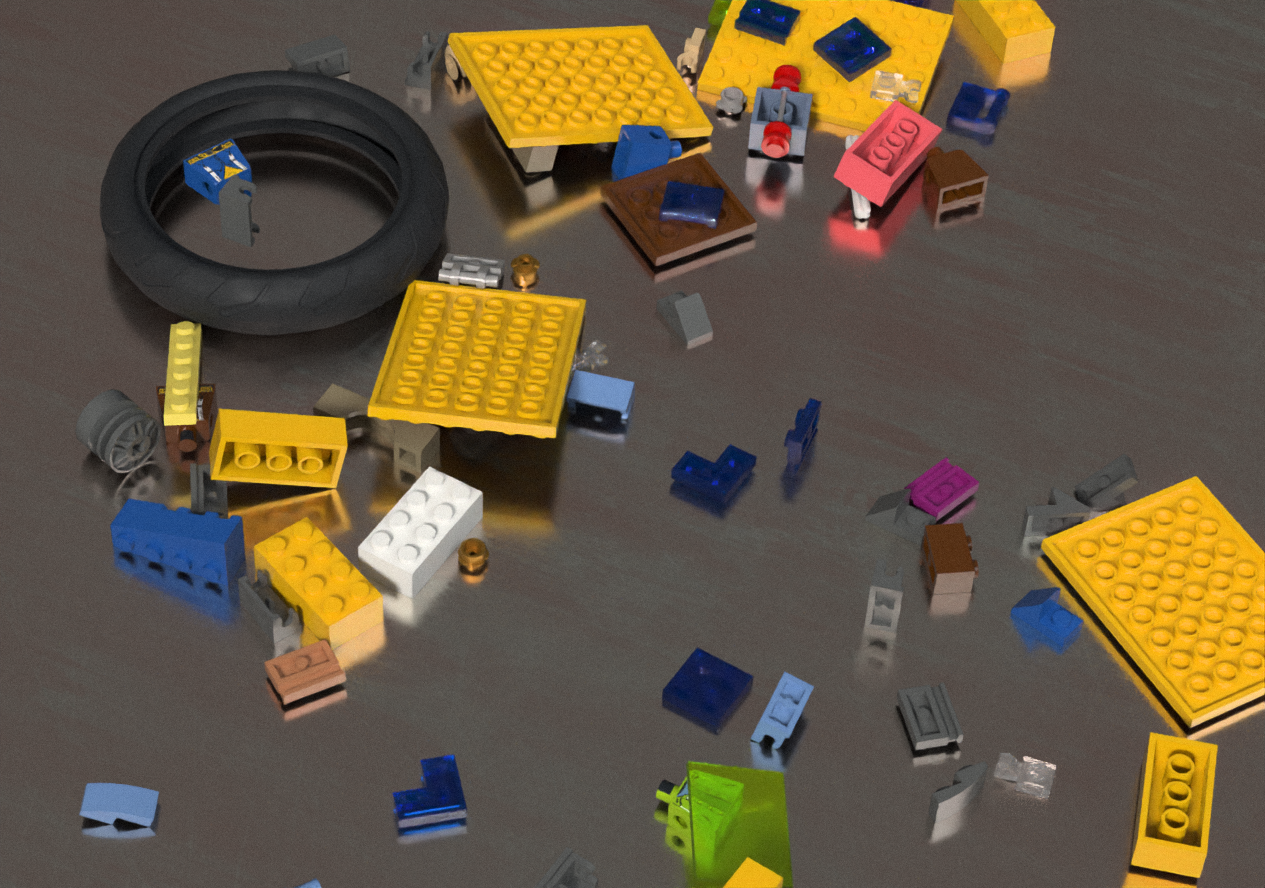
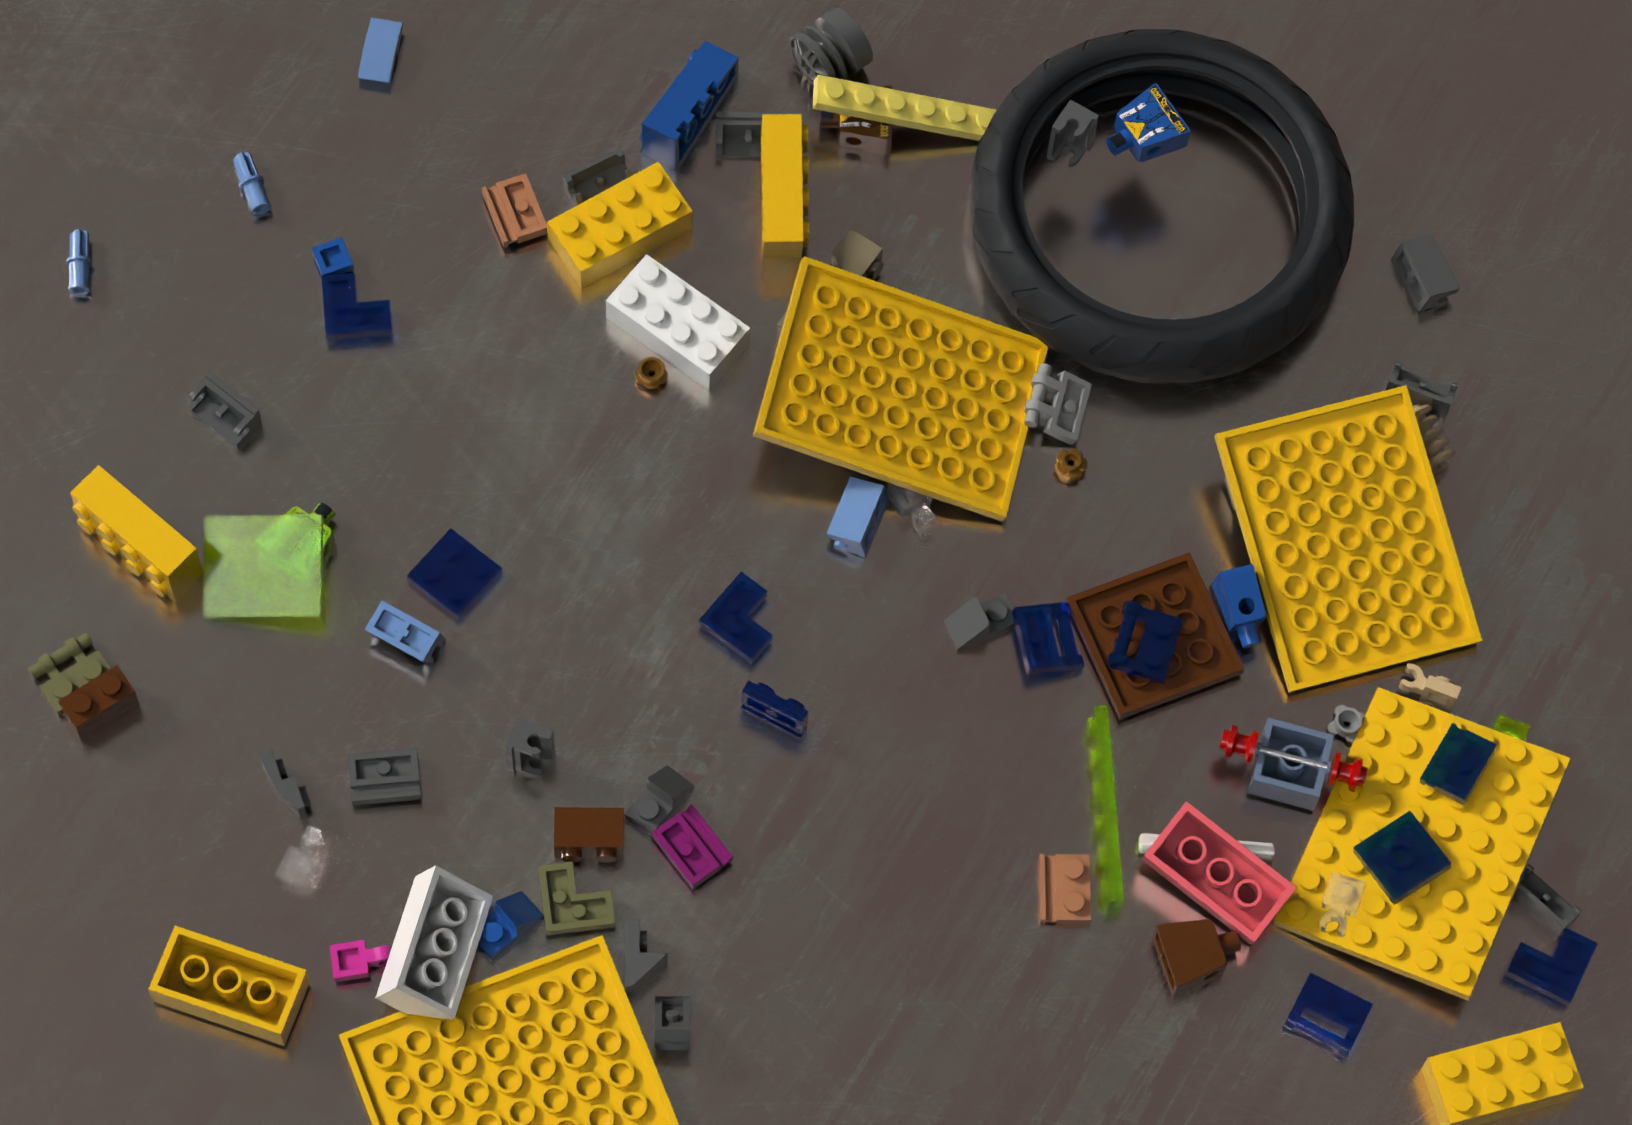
camera: 95 degrees right, 20 degrees up
none -> blue plate [311,237,354,281]
none -> dark pink plate [330,940,391,982]
none -> white slope [375,866,493,1020]
none -> olive plate [538,861,616,936]
none -> clear blue plate [1011,602,1085,674]
none -> nougat plate [1039,854,1091,925]
none -> clear neon green plate [1086,705,1124,912]

